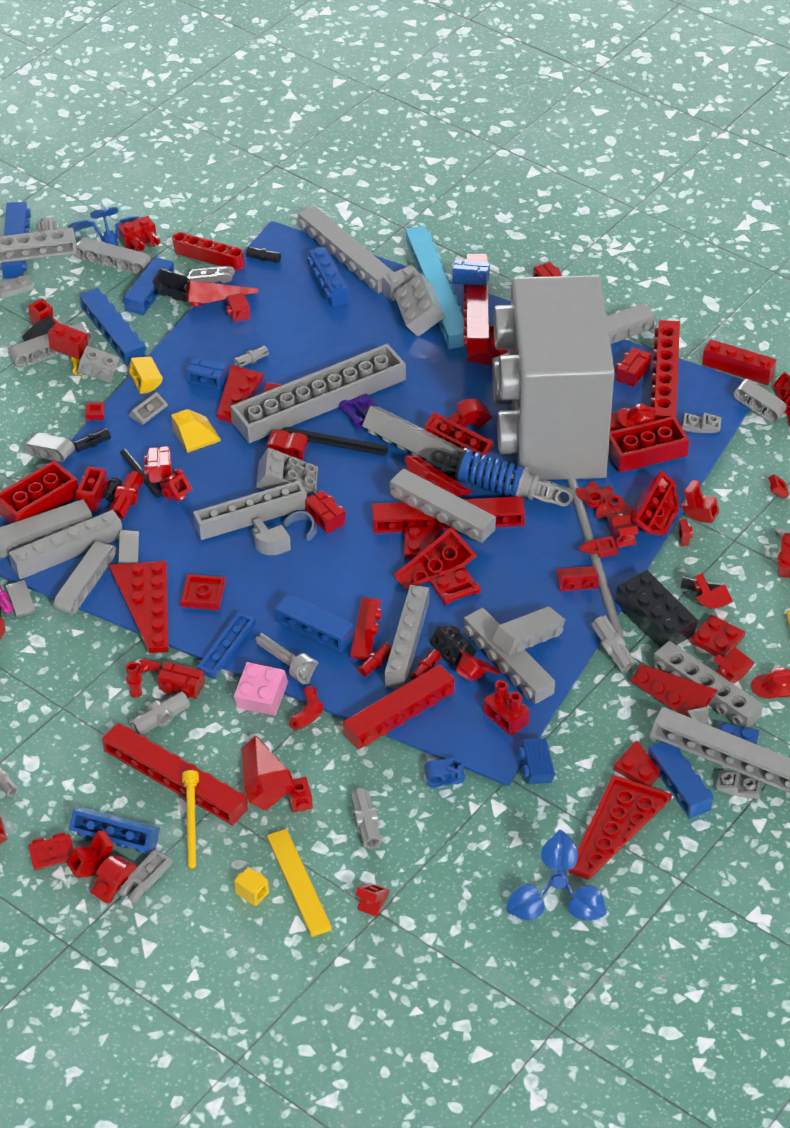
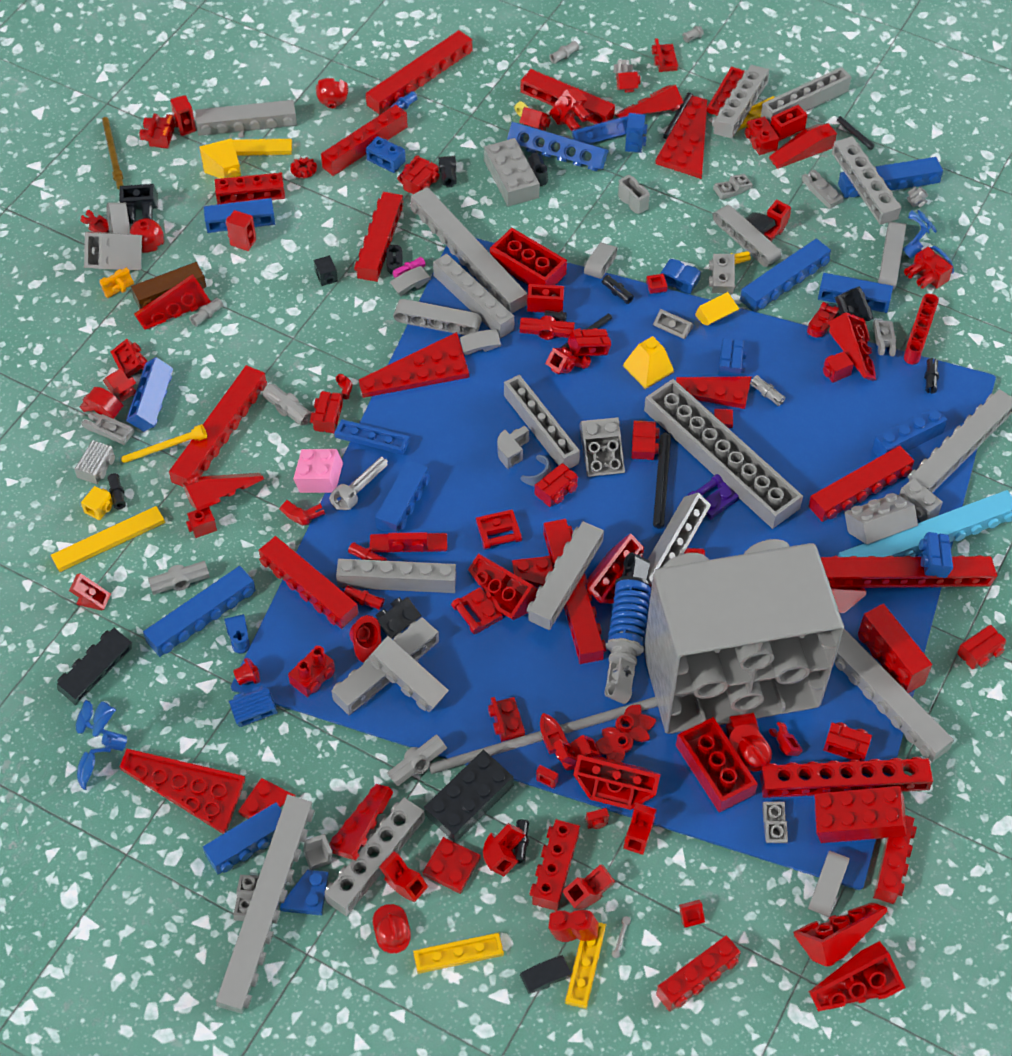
camera: 80 degrees right, 10 degrees up
red brick [48,322,88,360] -> none
red pin [126,662,142,698] -> none
red plate [180,574,226,610] -> none
none -> black brick [57,627,132,705]
none -> light grey brick [74,440,115,484]
none -> black pin [107,473,126,510]
none -> blue brick [143,566,256,657]
none -> red piece [233,658,260,685]
none -> red plate [476,509,522,550]
none -> red brick [529,819,580,911]
none -> red tile [536,765,559,789]
none -> red brick [562,865,615,909]
none -> blue brick [661,259,701,294]
none -> red plate [769,722,803,756]
none -> red plate [807,302,840,337]
none -> red brick [808,445,914,522]
none -> red brick [815,786,907,843]

